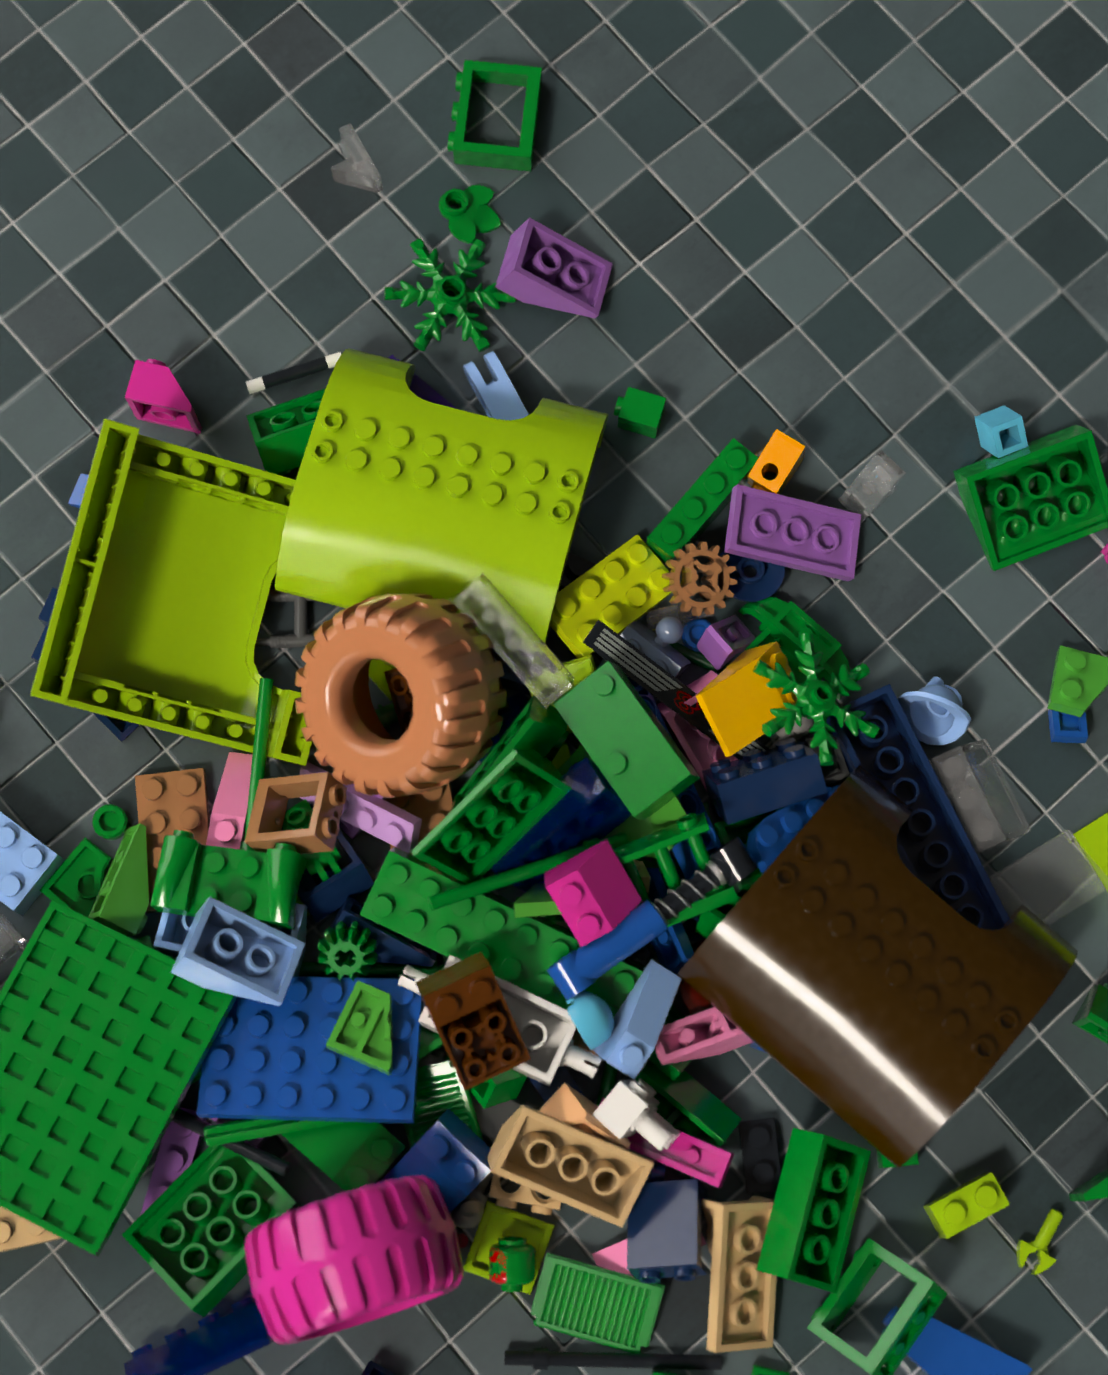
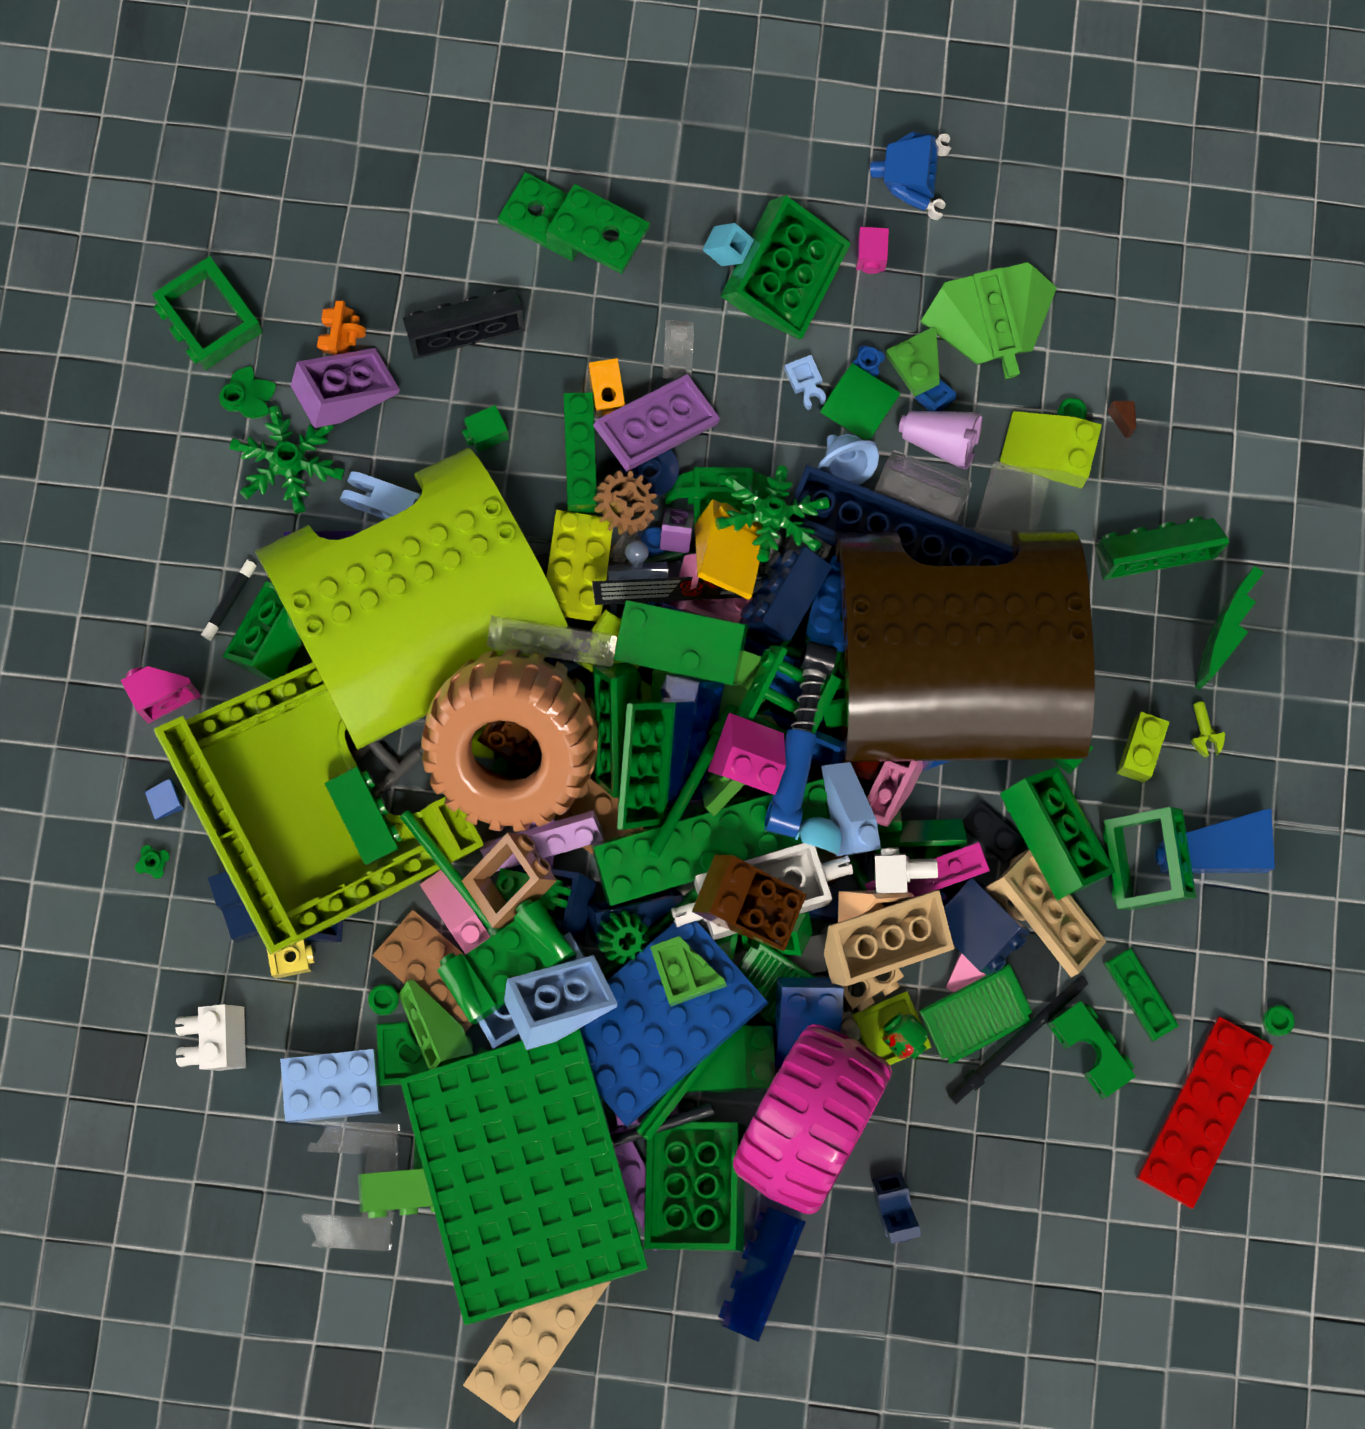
camera: 50 degrees left, 0 degrees up
clear slope [331,123,383,193] -> none
none -> green plate [135,845,170,879]
none -> light yellow brick [267,940,315,979]
none -> orange hips [317,301,366,355]
none -> green brick [324,767,403,865]
none -> black slope [403,289,525,360]
none -> green bracket [498,172,650,274]
none -> light blue plate [784,355,826,410]
none -> green slope [820,363,901,441]
none -> blue plate [852,345,885,377]
none -> lavender cone [899,411,982,470]

